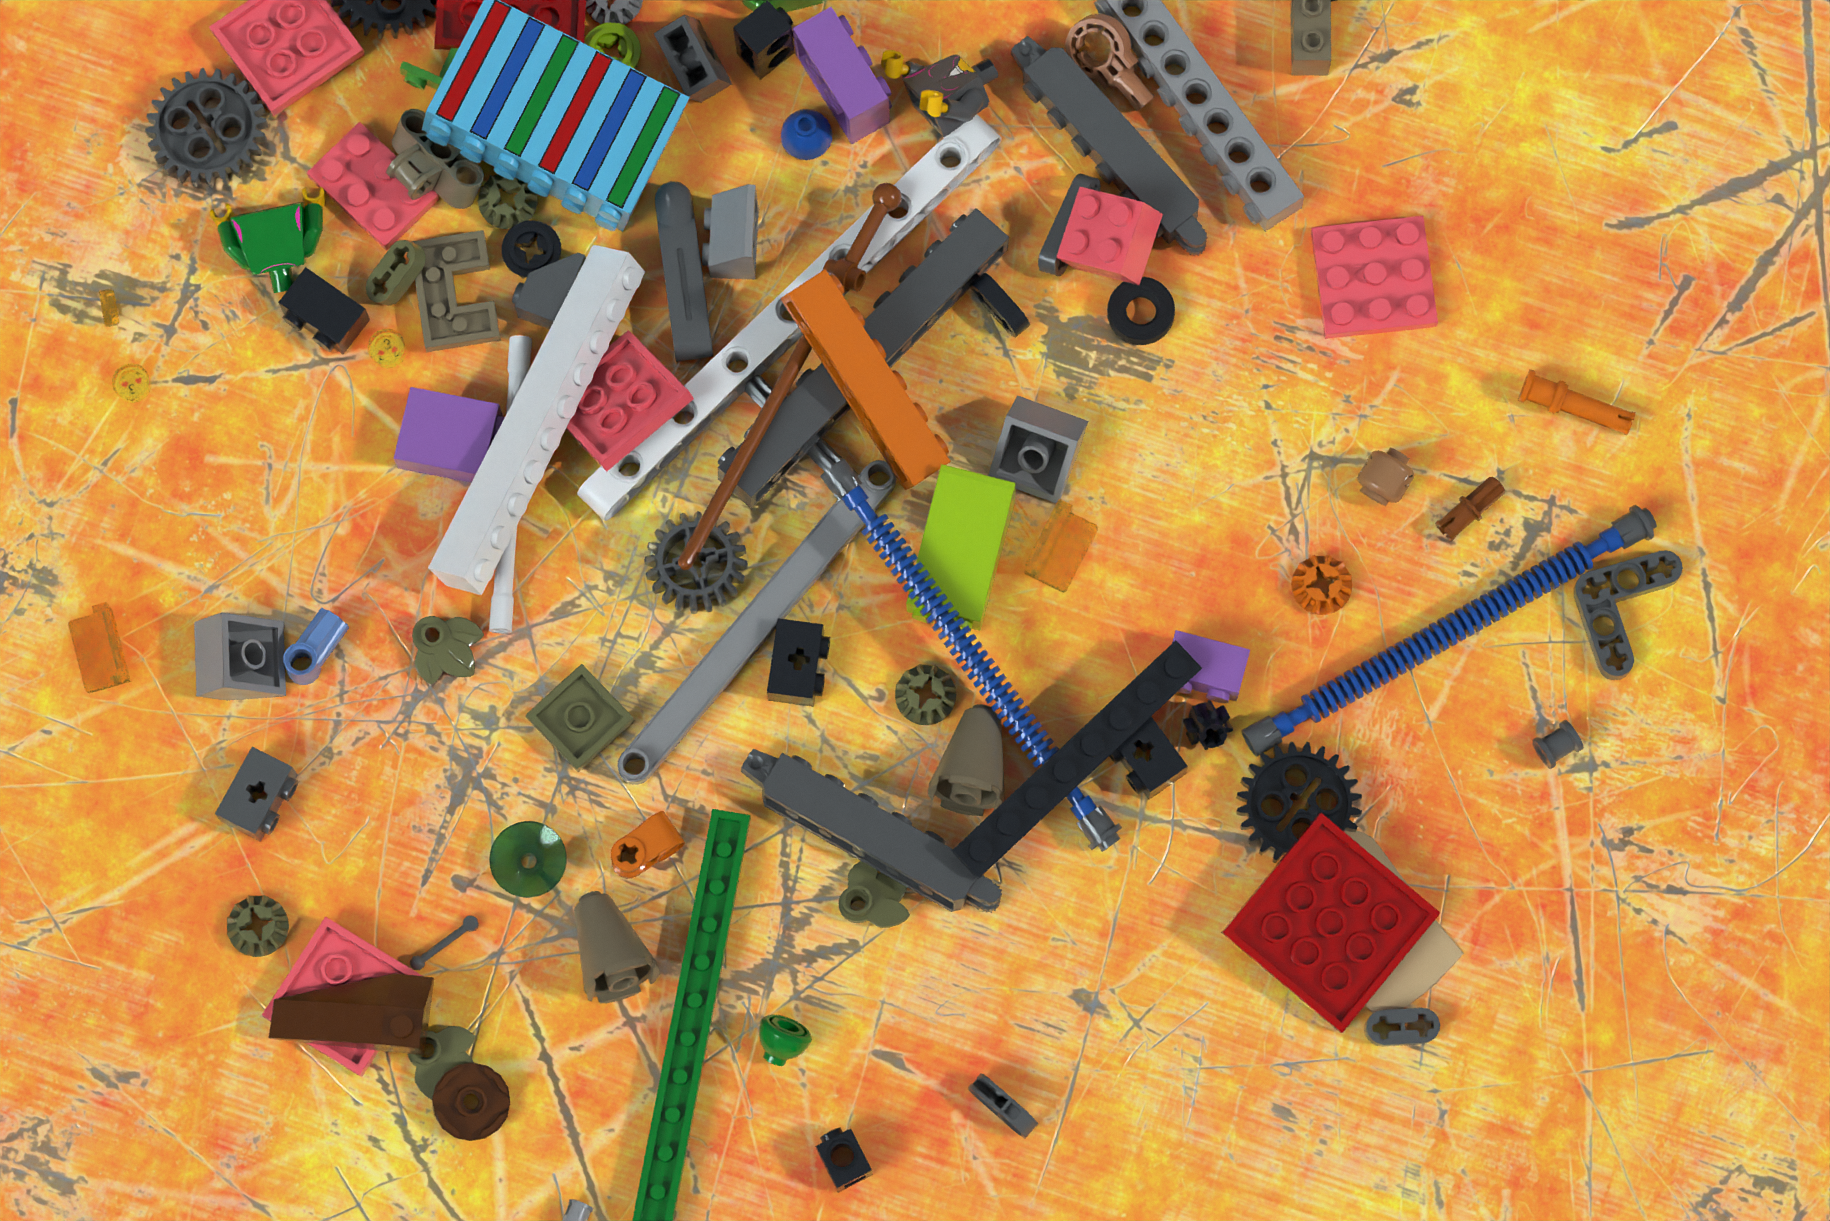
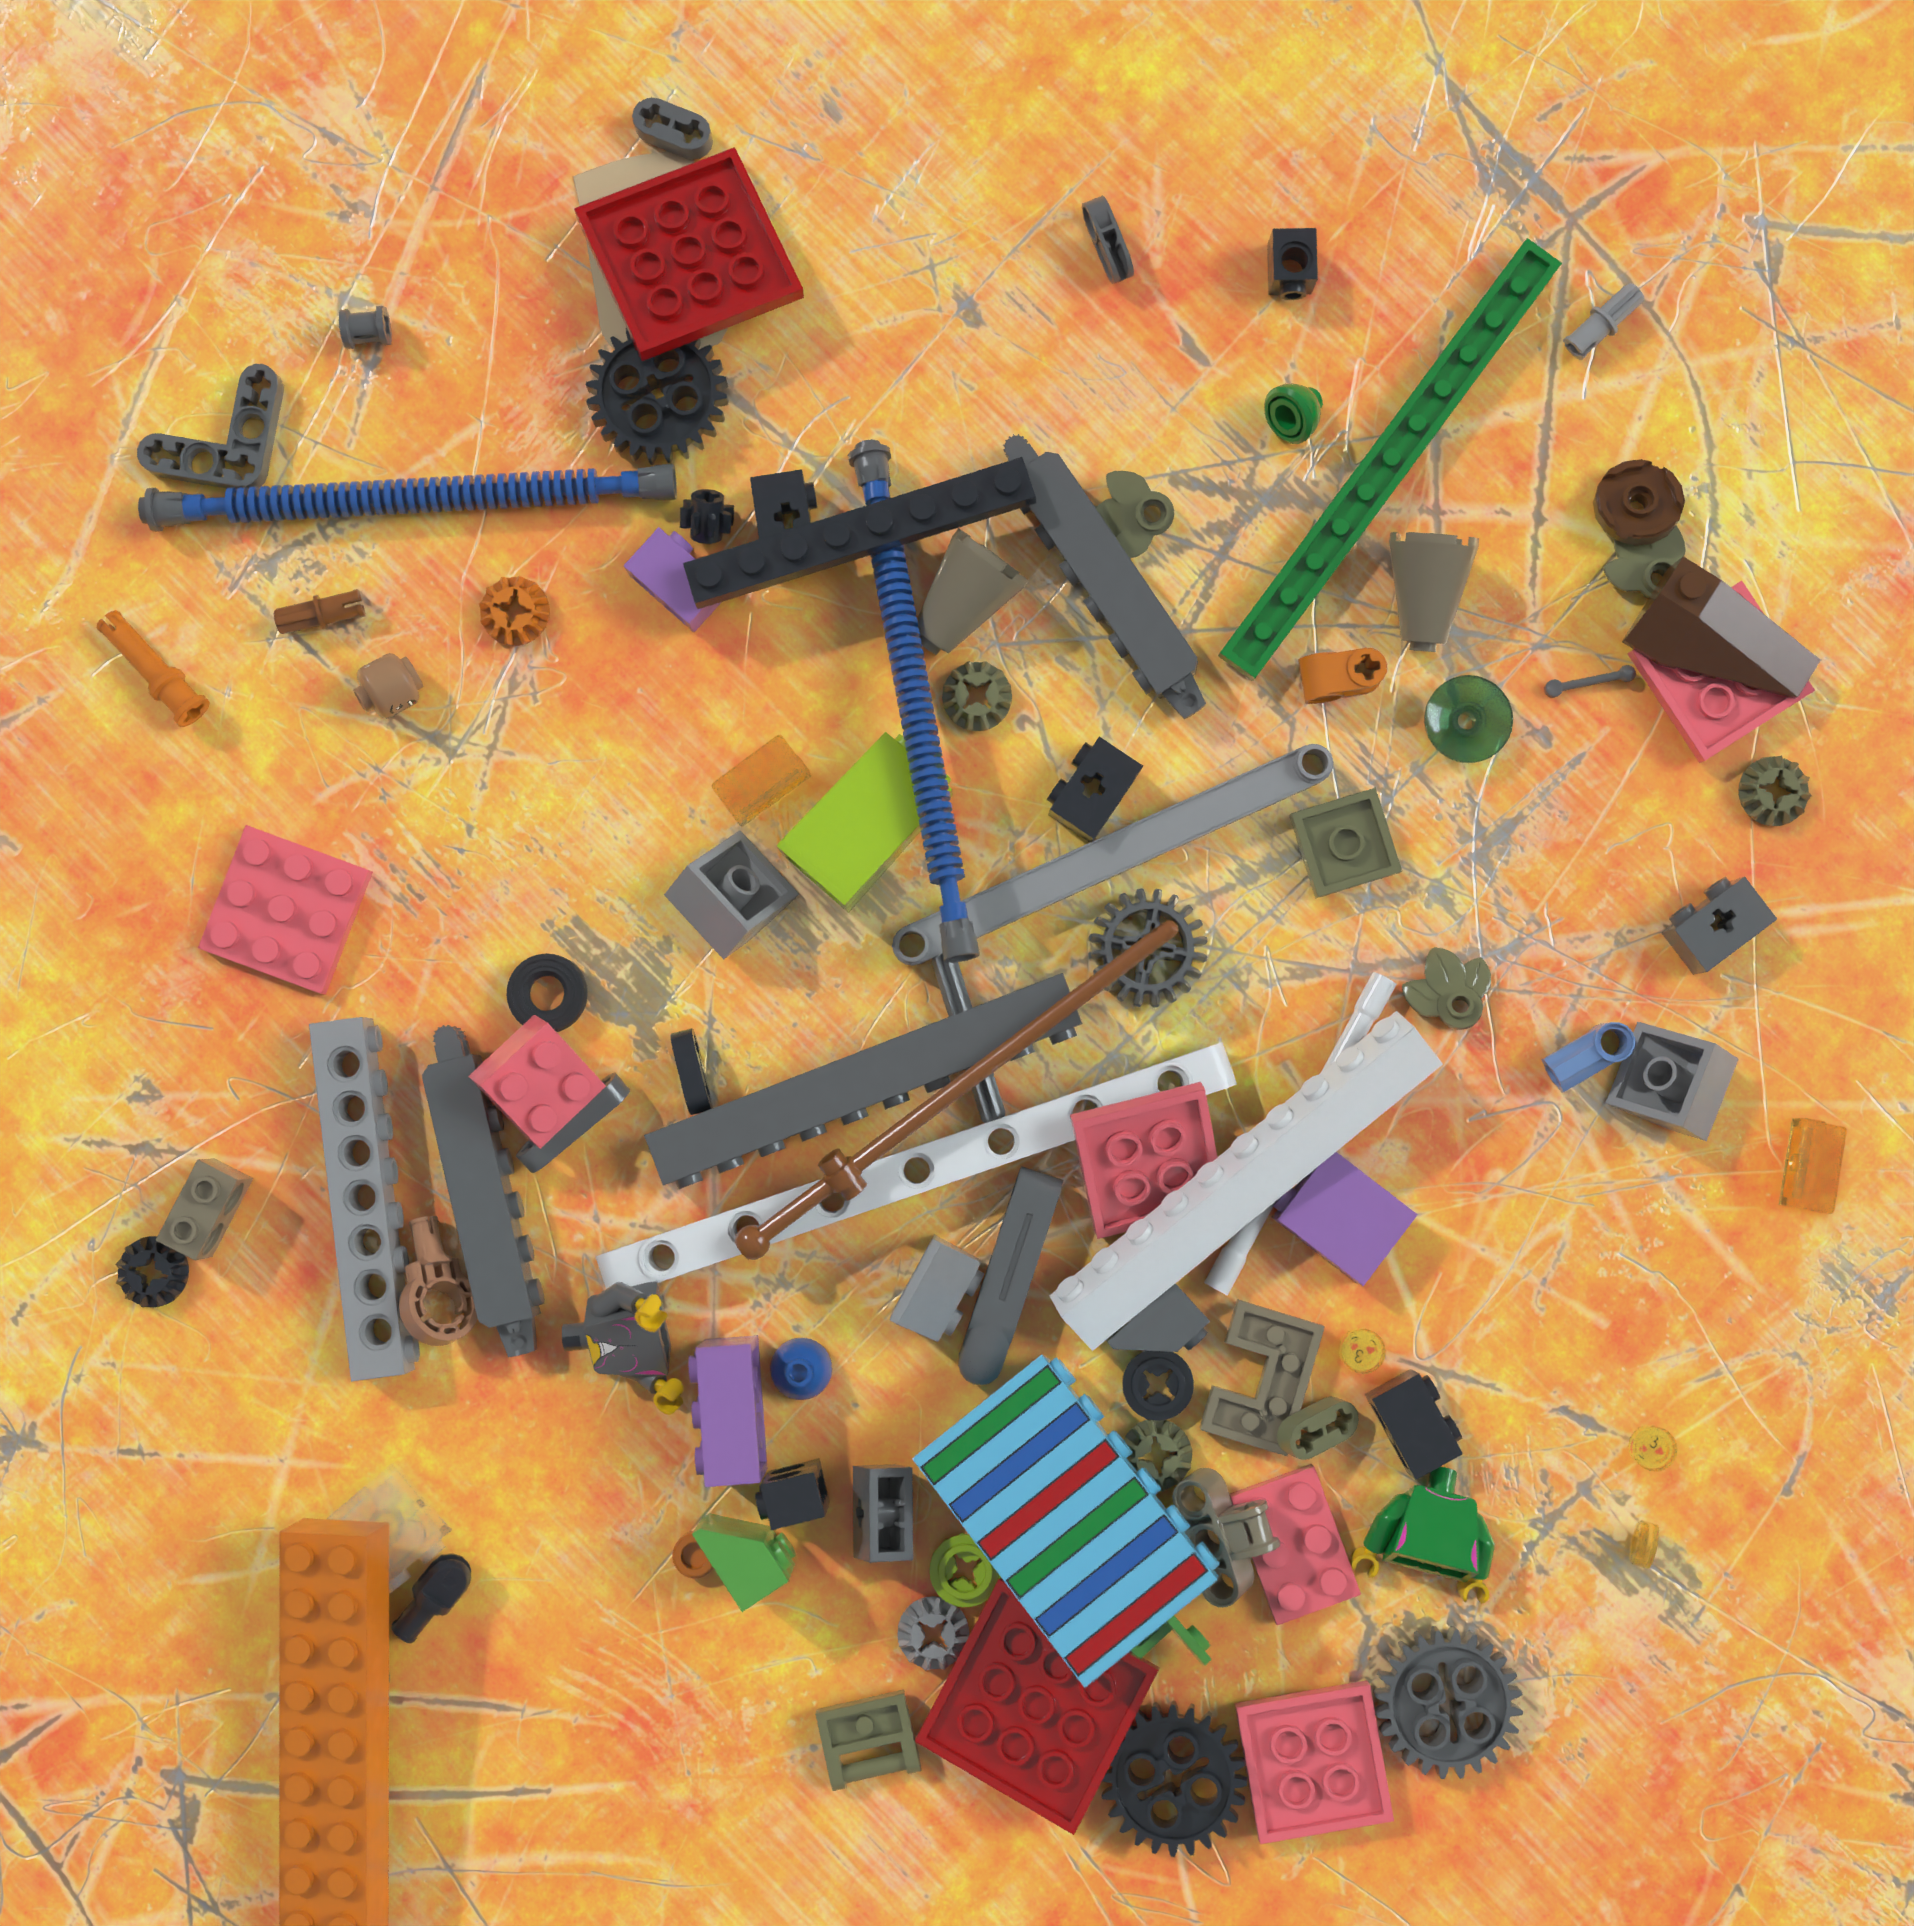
camera: 155 degrees left, 10 degrees up
orange brick [780,269,951,490] -> none

